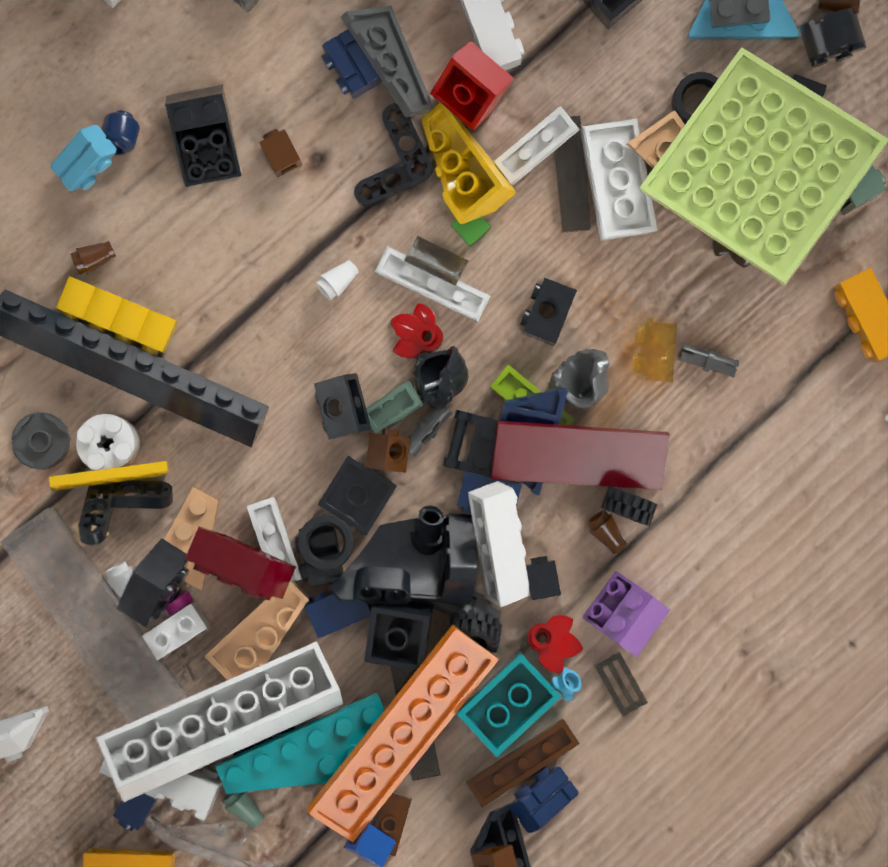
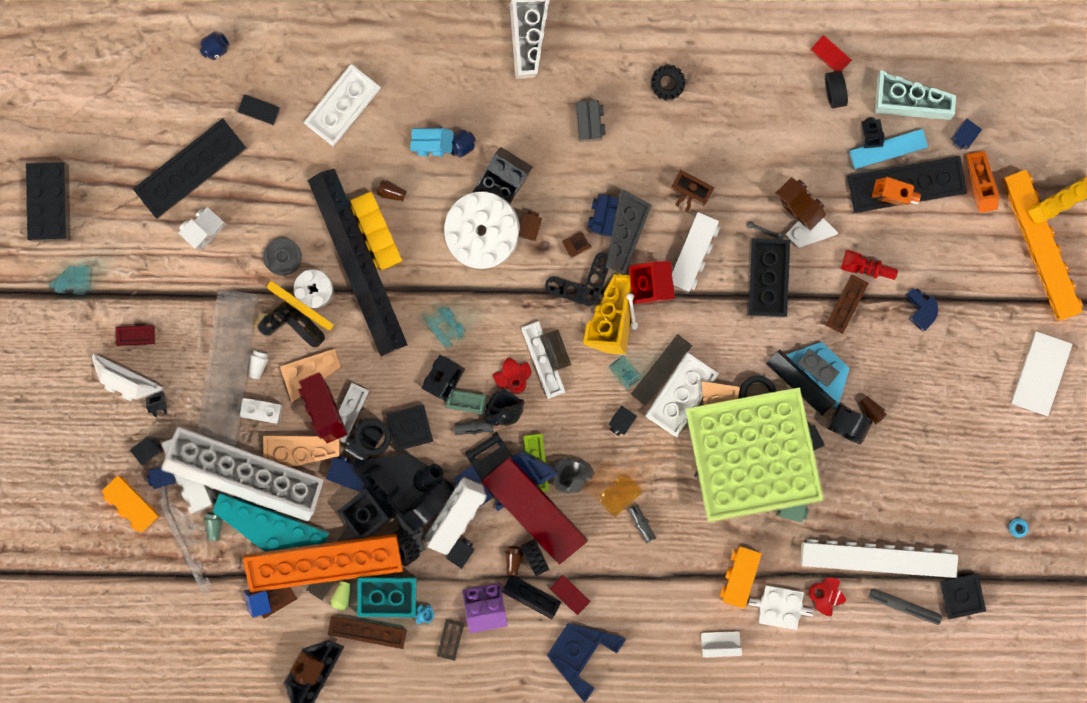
camera: 45 degrees right, 0 degrees up
black brick [116,538,190,627] -> none
dark pink tile [166,591,194,616] -> none
white cone [315,260,359,301] -> none
reddish brown brick [365,429,411,473] -> none
bright green tile [451,217,491,247] -> none
white plate [494,106,580,185] -> none
dark blue brick [509,766,579,833] -> none
black brick [520,278,577,346] -> none
red plate [527,615,583,673] -> none
none -> black brick [130,436,163,465]
none -> black tile [146,392,167,417]
none -> yellowish green cone [330,581,351,611]
none -> clear light blue brick [425,306,466,350]
none -> white plate [444,192,520,269]
none -> black plate [502,575,561,620]
none -> dark blue wing [547,623,626,703]
none -> dark red tile [550,575,591,615]
none -> reddish brown panel [562,232,591,259]
none -> clear light blue slope [608,355,643,390]
none -> black brick [608,405,637,436]
none -> white hinge [627,293,638,330]
none -> black tile [766,349,836,415]

